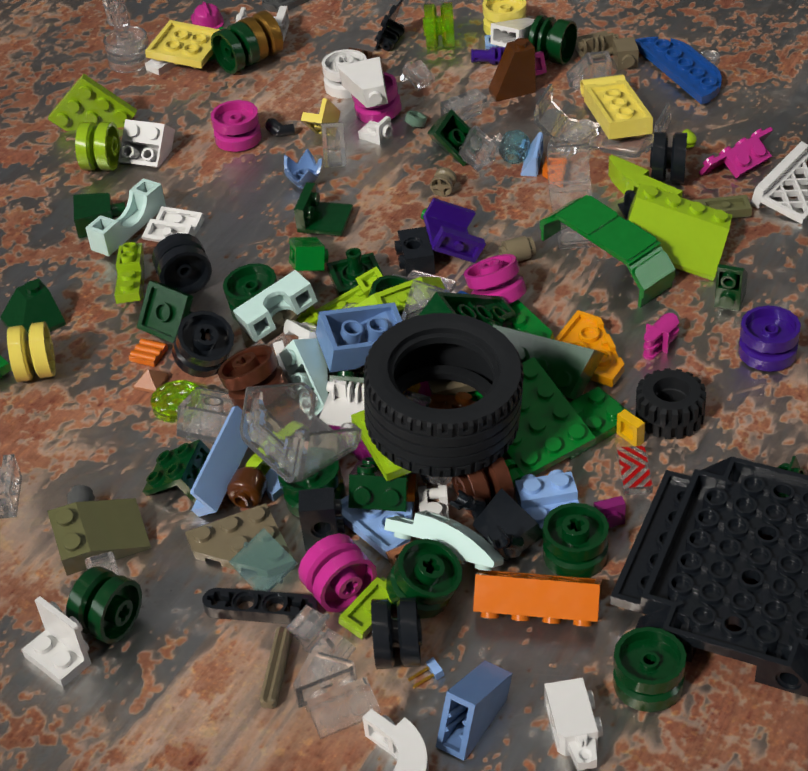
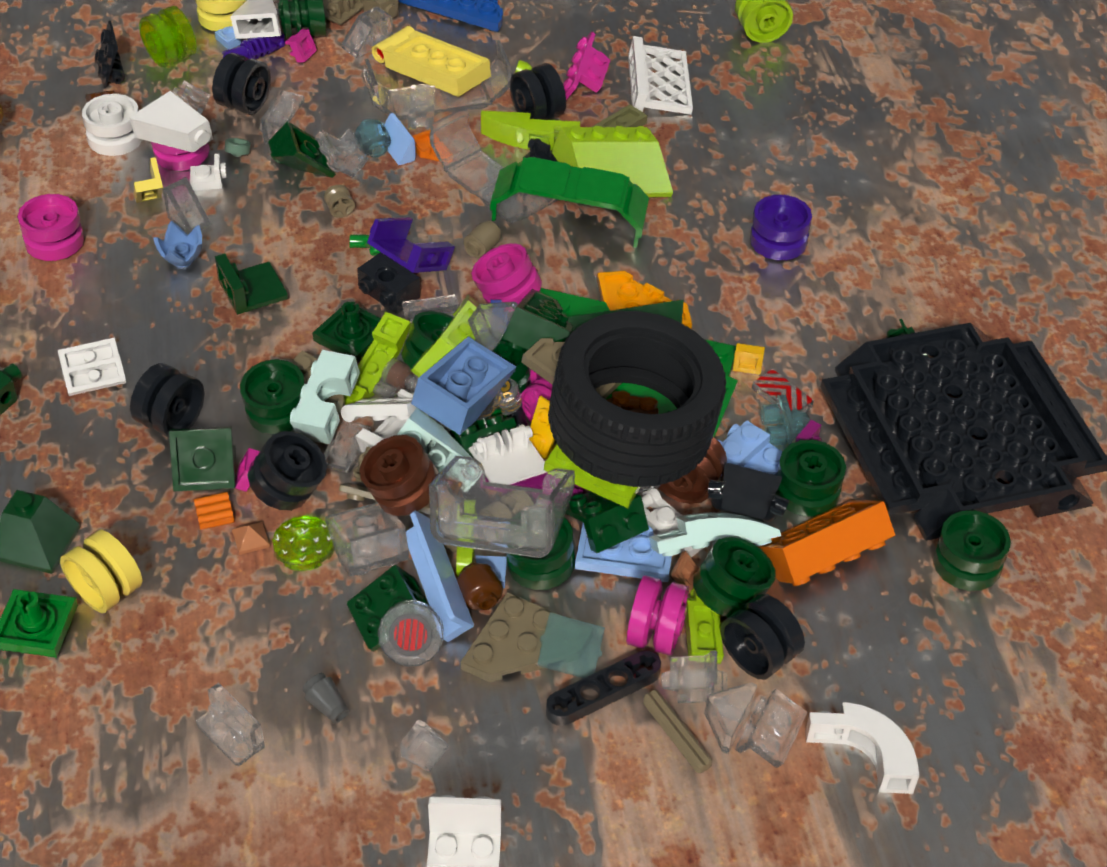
camera: 45 degrees left, 5 degrees up
olive slope [47,498,152,576] -> none
dark green wheel [66,566,142,644] -> none
light aqua arch [85,178,166,256] -> none
lime slope [114,242,145,304] -> none
black arm [265,118,295,137] -> none
green hinge [289,237,329,271] -> none
black brick [298,487,345,551] -> none
piece [408,657,445,689] -> none
medium blue slope [436,660,513,761] -> none
reddish brown slope [489,38,536,102] -> none
white hinge [544,677,603,771] -> none
black tyre [635,368,706,439] -> none
dark pink arm [643,313,679,360] -> none
dark green slope [714,264,748,311] -> none
none -> black wheel [212,52,271,115]
none -> tile [378,600,444,667]
none -> clear light blue hips [760,395,811,449]

